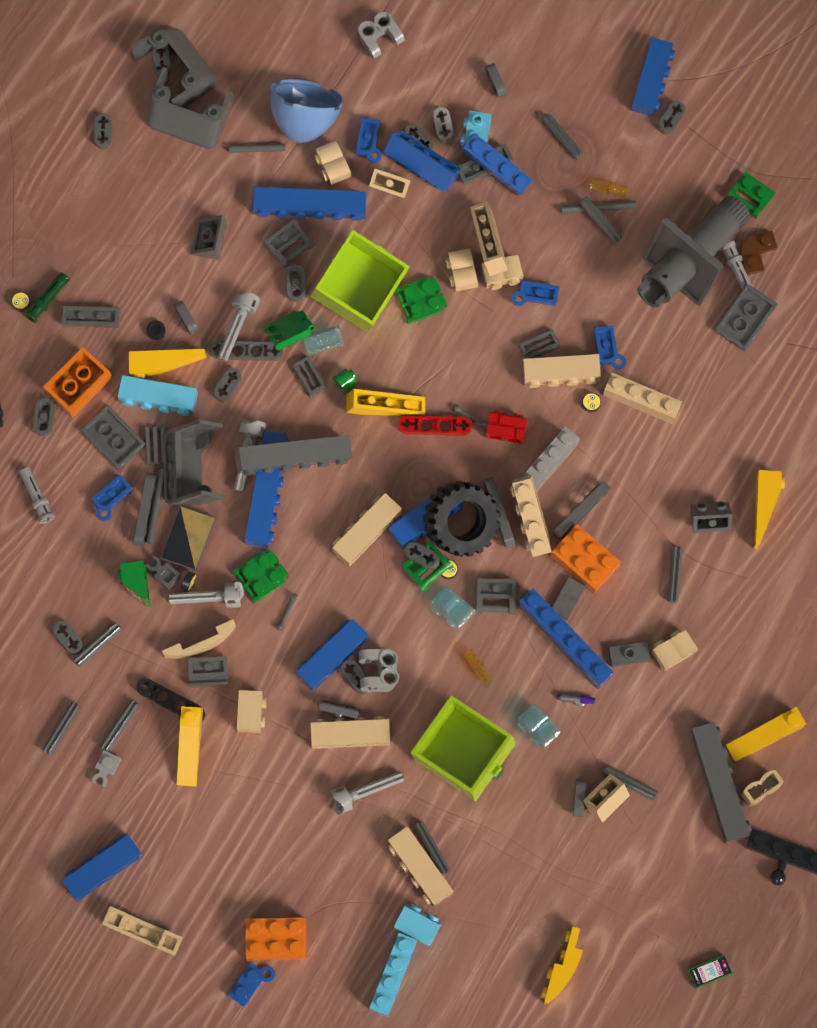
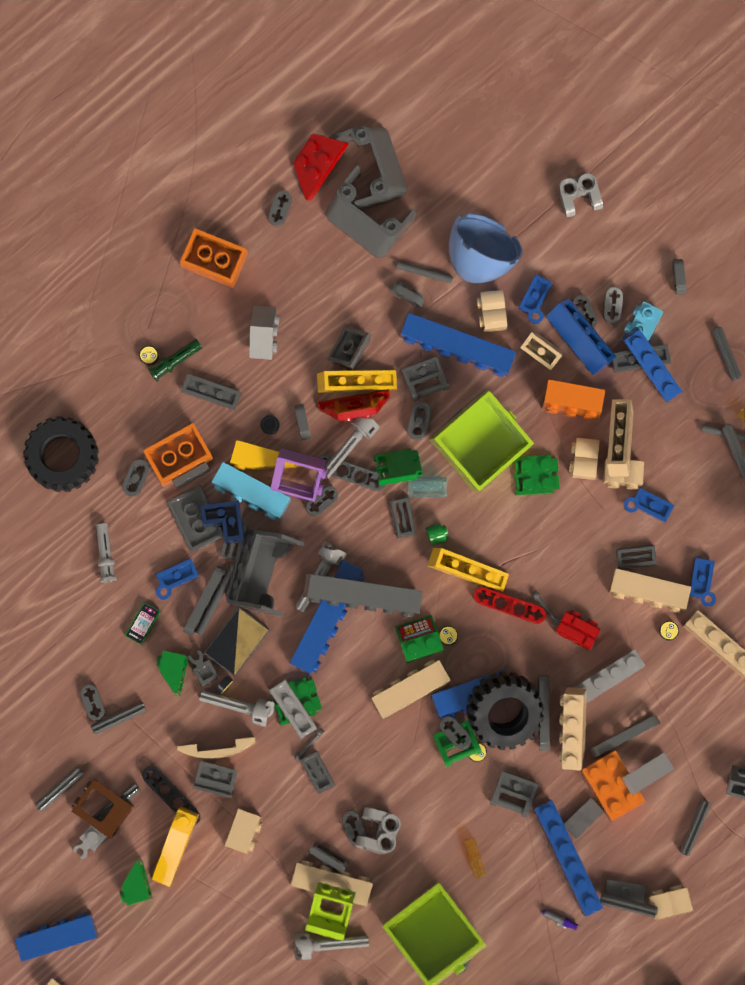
camera: 20 degrees right, 5 degrees up
dark grey beam [152,45,171,77] -> none
blue brick [297,619,369,692] -> none
clear light blue brick [431,585,475,630] -> none
clear light blue brick [517,703,561,749] -> none
none -> reddish brown window [71,779,134,839]
none -> green slope [120,861,153,906]
none -> tile [125,602,161,645]
none -> dark grey tile [172,462,210,489]
none -> orange brick [180,228,248,289]
none -> dark blue brick [200,500,245,544]
none -> light grey brick [249,305,280,360]
none -> light grey tile [269,680,317,739]
none -> medium lavender window [270,448,328,502]
none -> red wing [293,133,349,201]
none -> dark grey plate [300,751,335,794]
none -> lime window [305,882,356,941]
none -> yellow slope [317,370,397,393]
none -> red wing [317,390,390,421]
none -> dark grey plate [388,281,425,308]
none -> green slope [395,615,444,663]
none -> light yellow tile [439,626,458,646]
none -> orange brick [542,379,605,421]
none -> dark grey axle [600,893,658,918]
none -> light grey tile [622,753,674,795]

